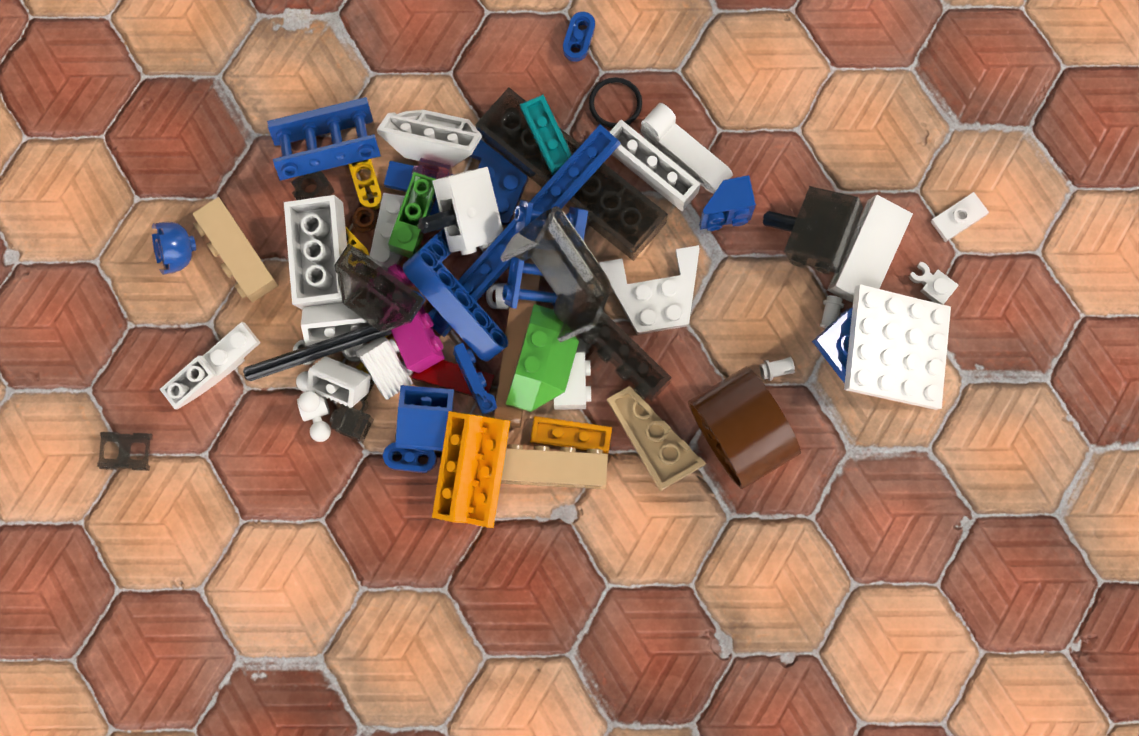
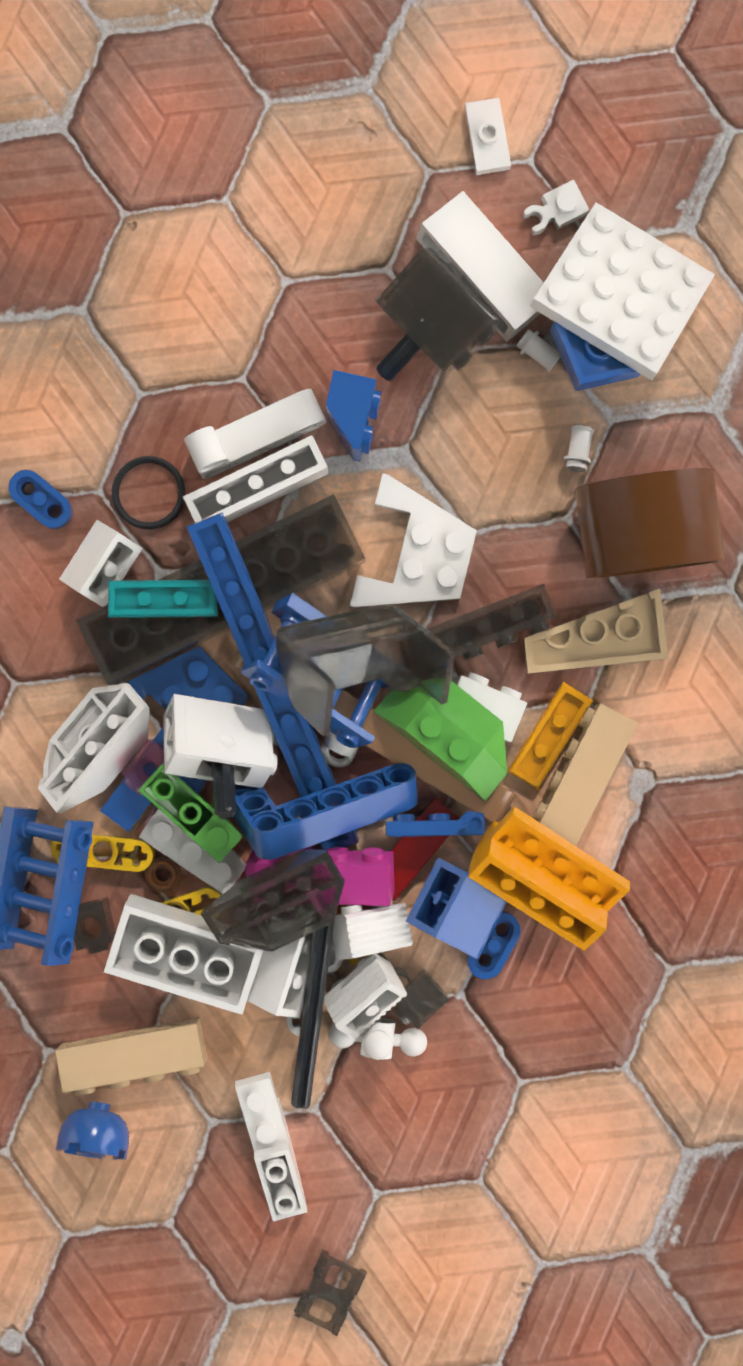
camera: 75 degrees left, 10 degrees up
none -> white brick [59,520,142,608]

